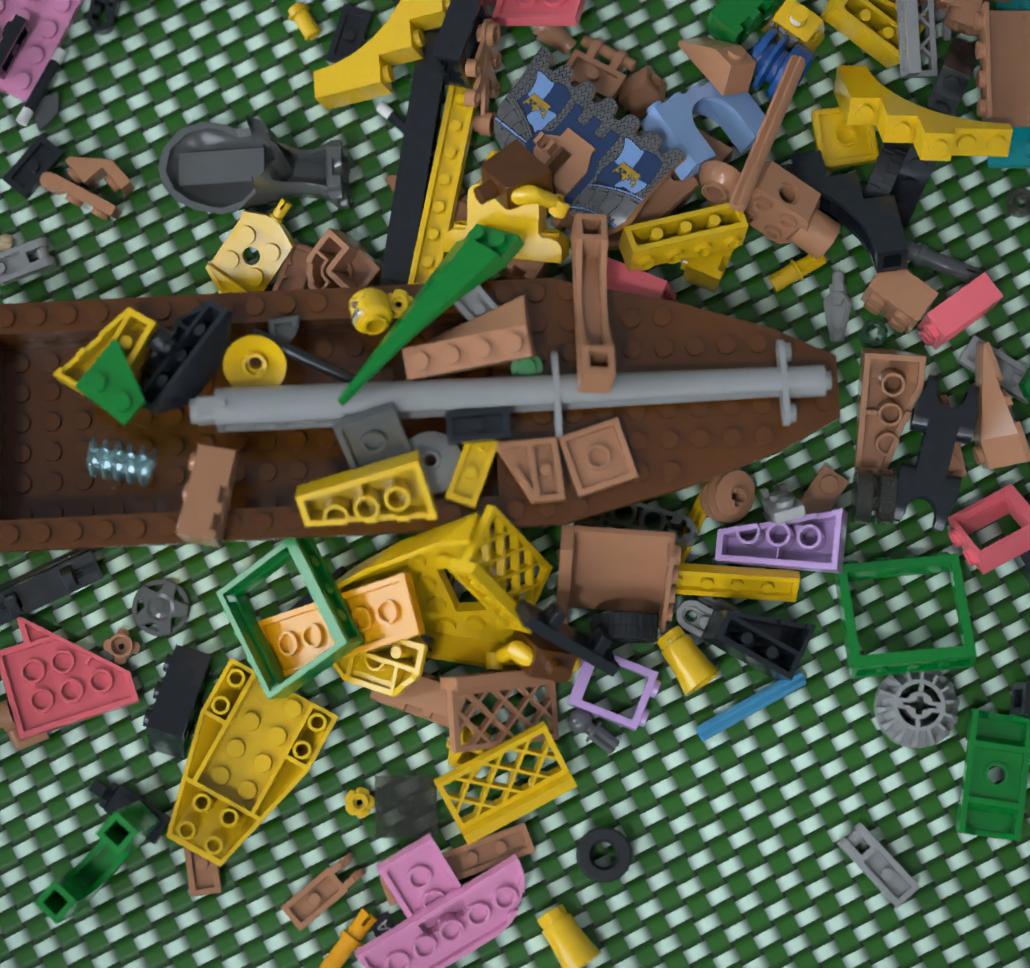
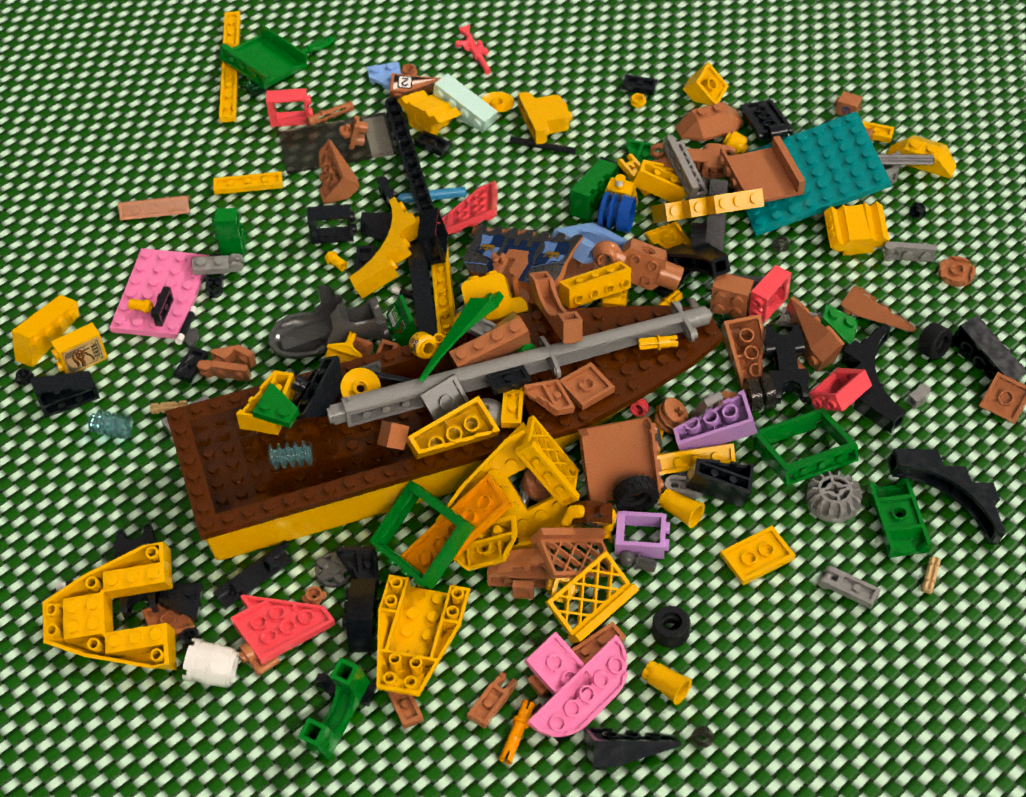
camera: 15 degrees left, 30 degrees down
nougat wedge [176,444,239,548] -> none
yellow plate [345,787,375,818] -> none
clear smoke plate [374,775,437,838] -> none
nougat plant [464,19,501,137] -> none
reddish brown torso [473,139,570,219] -> none
black hinge [514,599,621,677] -> none
nougat slope [678,37,756,96] -> none
dark azure axle [695,670,807,741] -> none
nougat axle [729,54,806,212] -> none
none -> black wing [336,546,380,585]
none -> nougat tile [353,336,374,357]
none -> nougat panel [377,420,410,450]
none -> green slope [386,294,417,347]
none -> nougat plate [512,579,534,599]
none -> yellow axle [638,335,678,350]
none -> yellow plate [720,526,796,586]
none -> tan axle [921,556,941,594]

